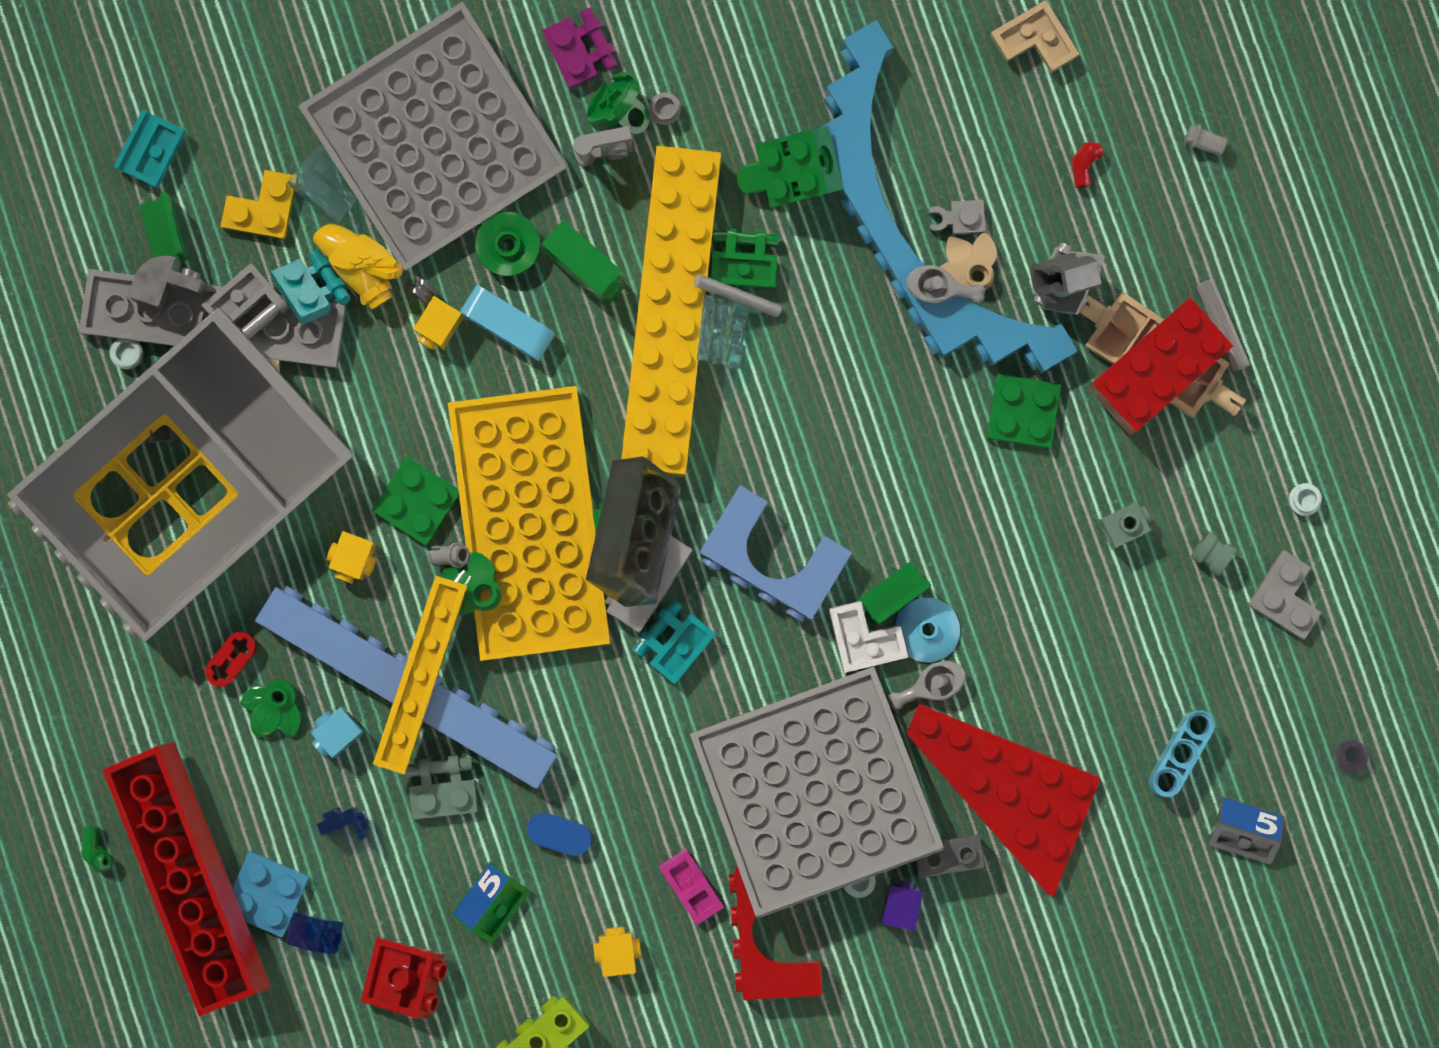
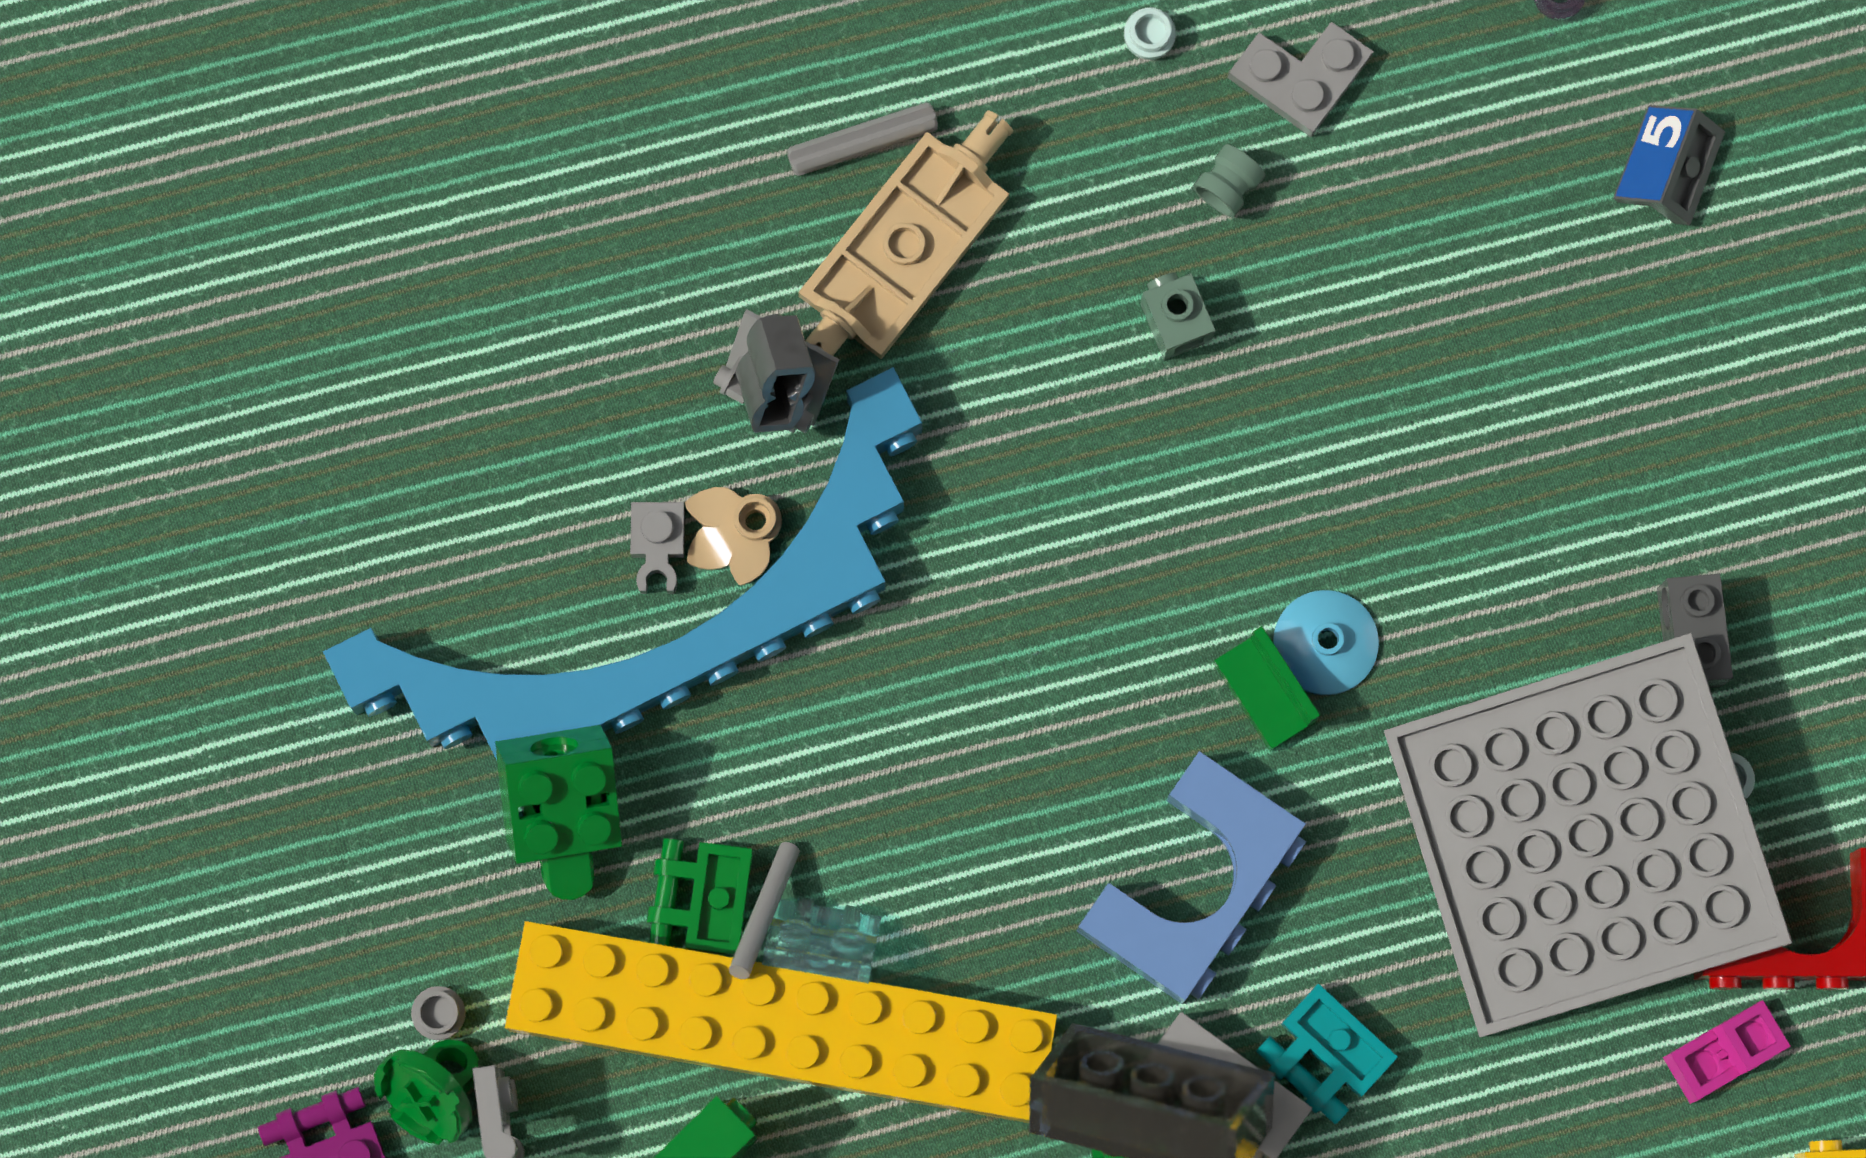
camera: 85 degrees left, 5 degrees down
white plate [829,601,908,673] -> none
dark purple brick [881,879,923,931] -> none
light grey piece [888,661,966,711] -> none
light grey piece [906,265,986,303] -> none
red wing [906,704,1101,897] -> none
green plate [986,374,1061,449] -> none
tan plate [990,0,1079,73] -> none
red arm [1071,141,1104,188] -> none
red brick [1087,297,1234,436] -> none
medium azure beam [1148,710,1215,797] -> none
light grey pin [1184,124,1228,157] -> none

